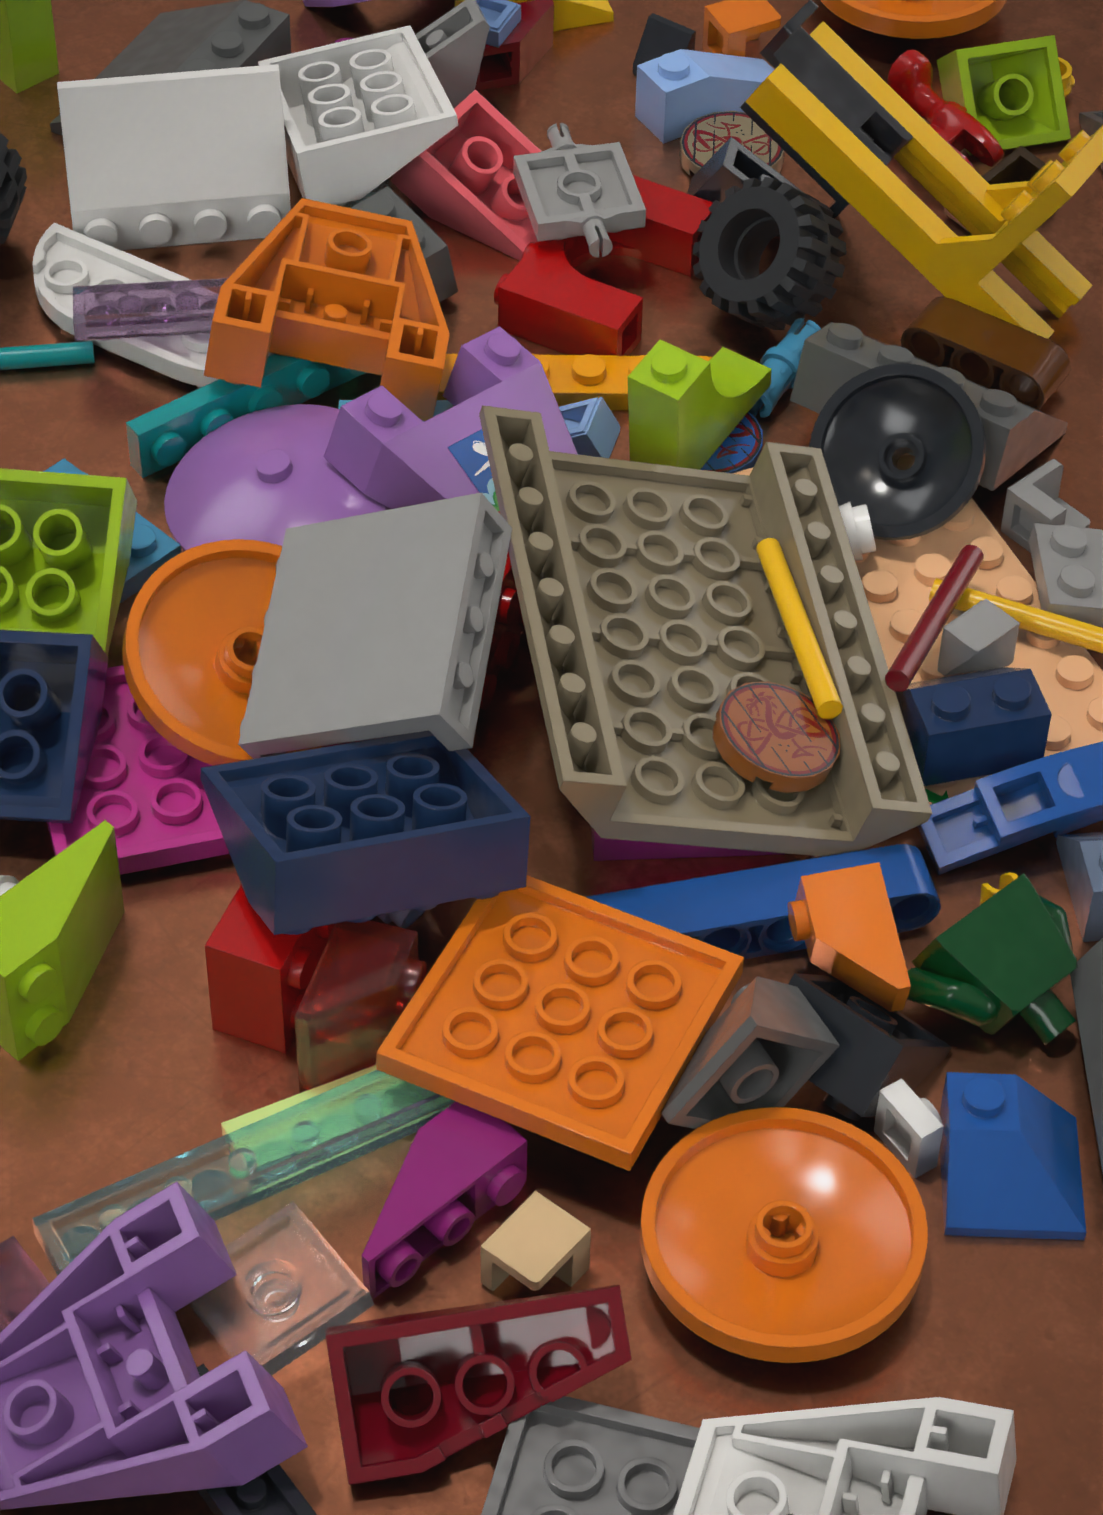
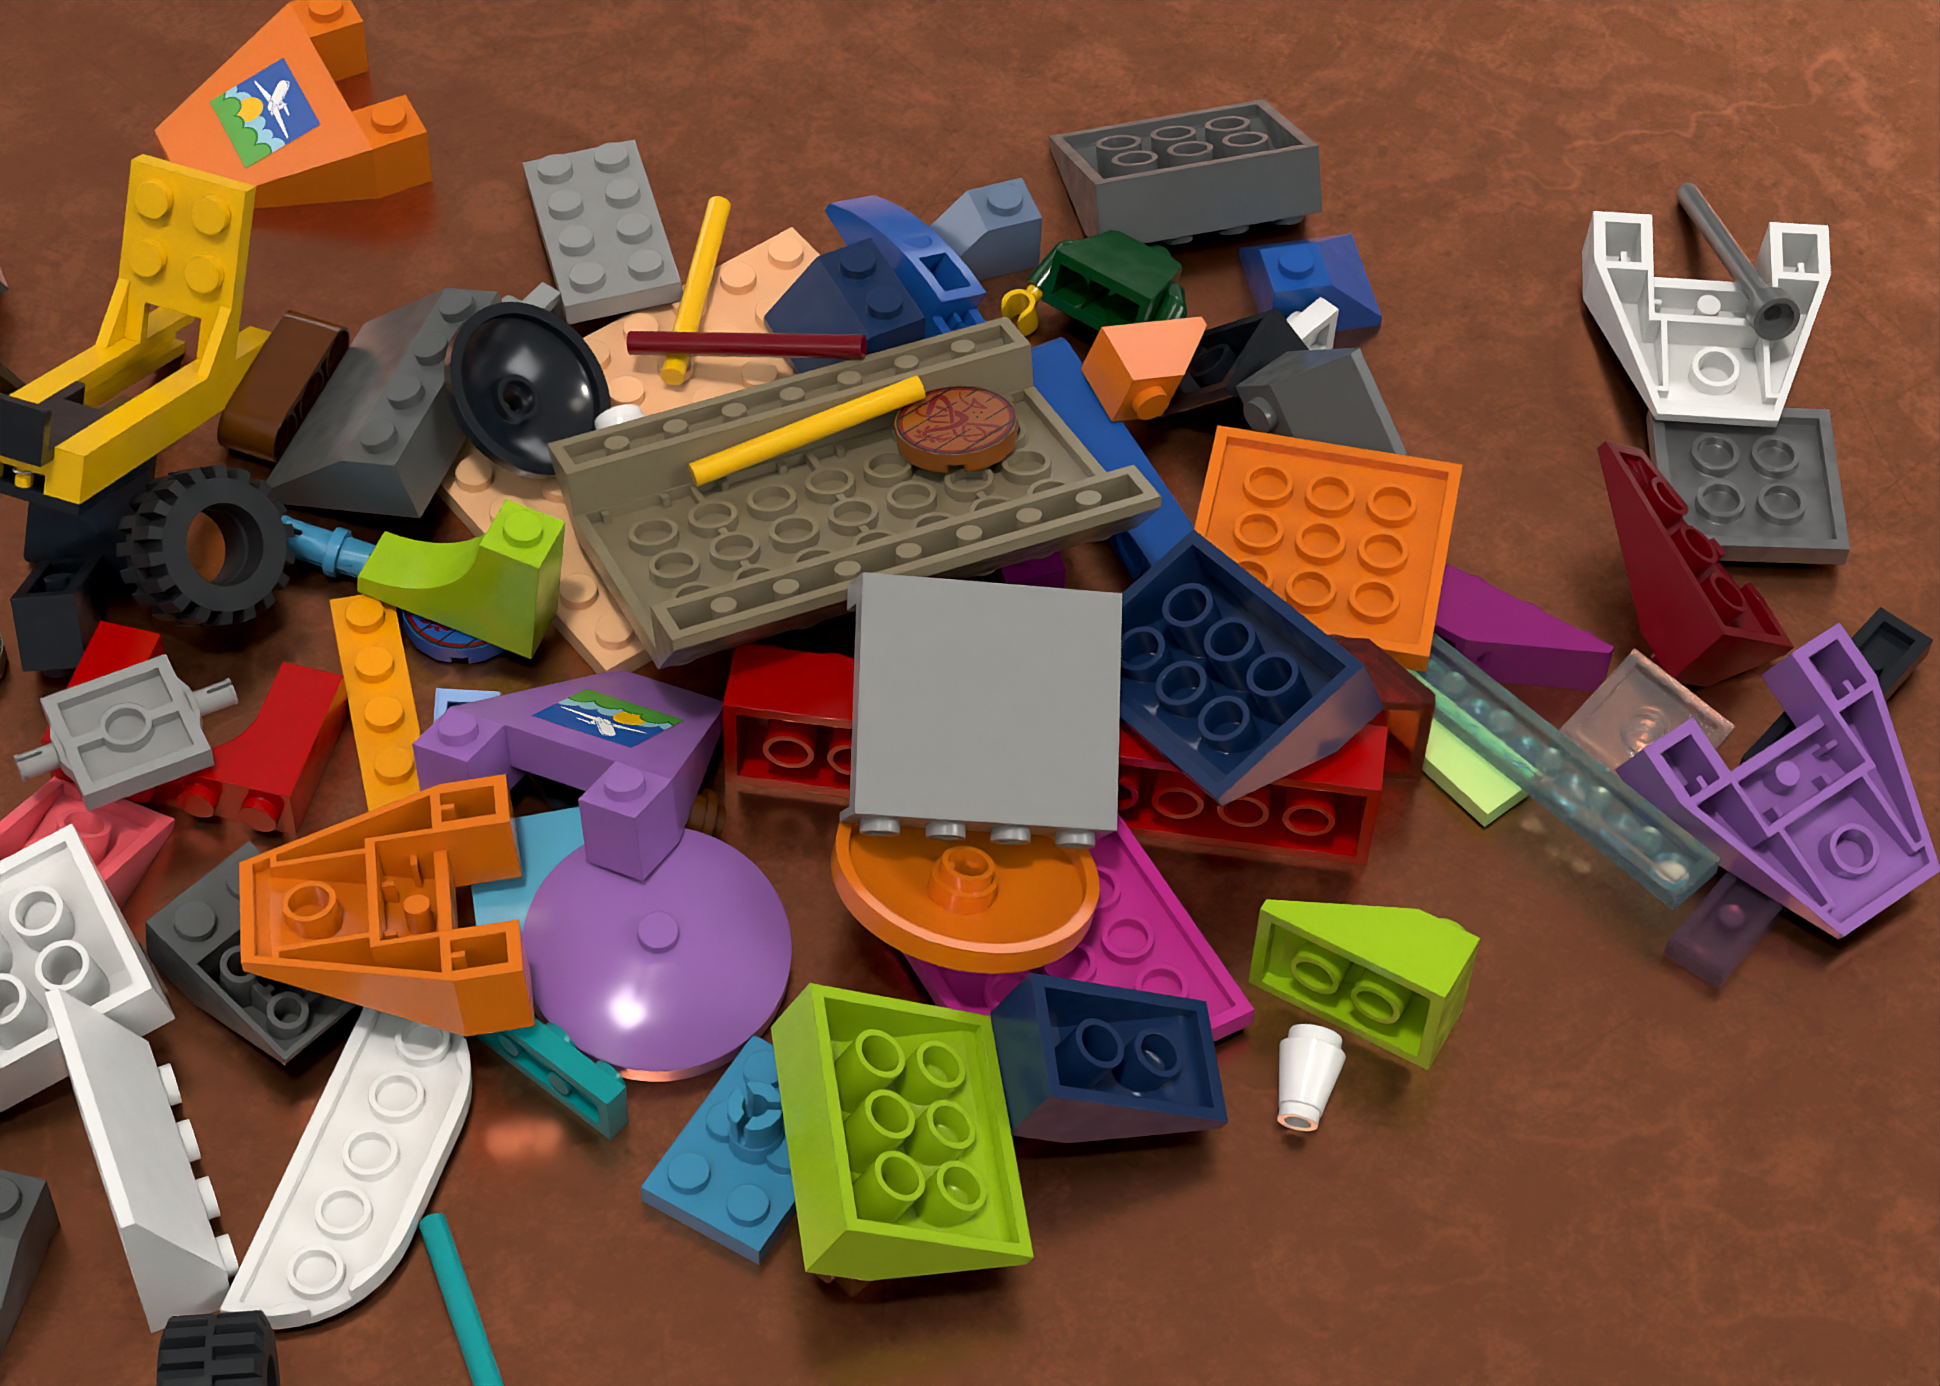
camera: 105 degrees left, 5 degrees up
clear purple plate [73,278,228,341] -> none
tan panel [481,1191,591,1291] -> none
orange dish [640,1107,928,1363] -> none
light grey slope [938,598,1020,676] -> none

